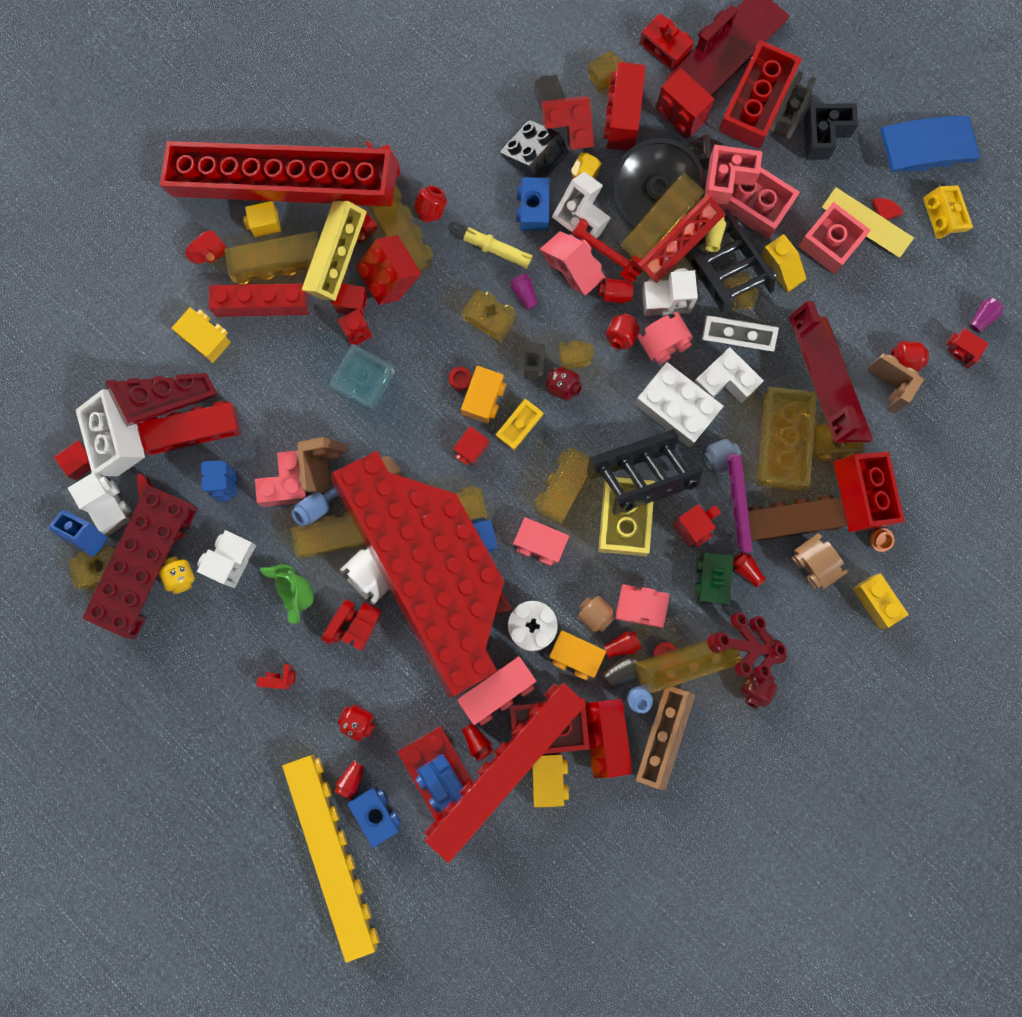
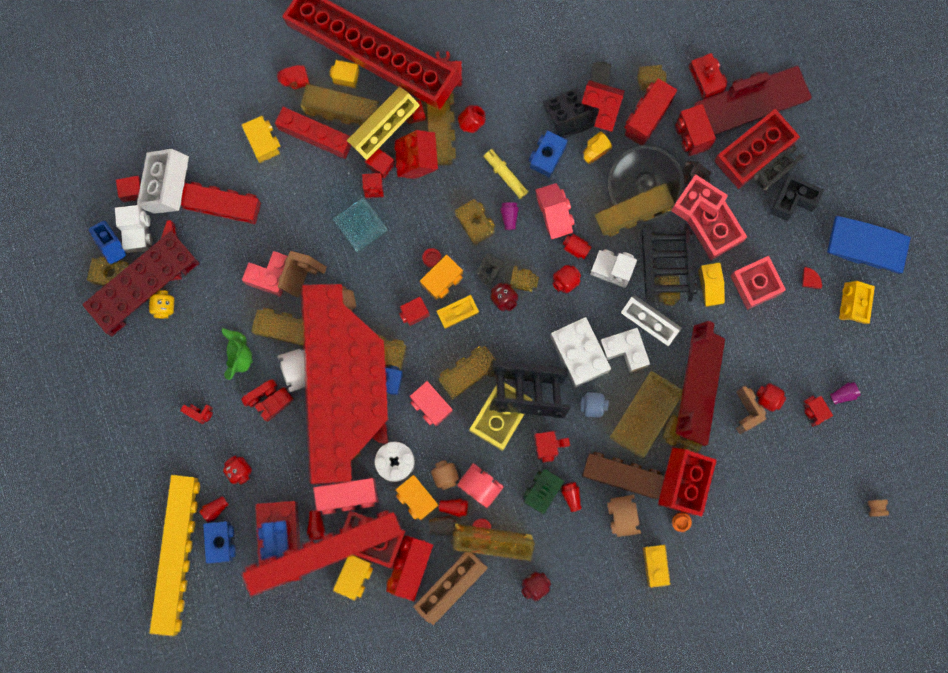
camera: 30 degrees right, 0 degrees up
dark red wing [105,373,217,427] -> none
white brick [197,530,256,588] -> none
blue brick [201,461,237,502] -> none
medium blue piece [291,485,339,527] -> none
white brick [552,172,611,240] -> none
red hinge [572,218,643,283] -> none
medium blue piece [627,686,653,714] -> none
coral brick [637,312,693,365] -> none
red fence [638,194,726,283] -> none
light yellow cone [705,217,726,252] -> none
dark red plant [707,612,787,680] -> none
magenta tile [727,453,753,553] -> none
light yellow tile [822,187,914,258] -> none

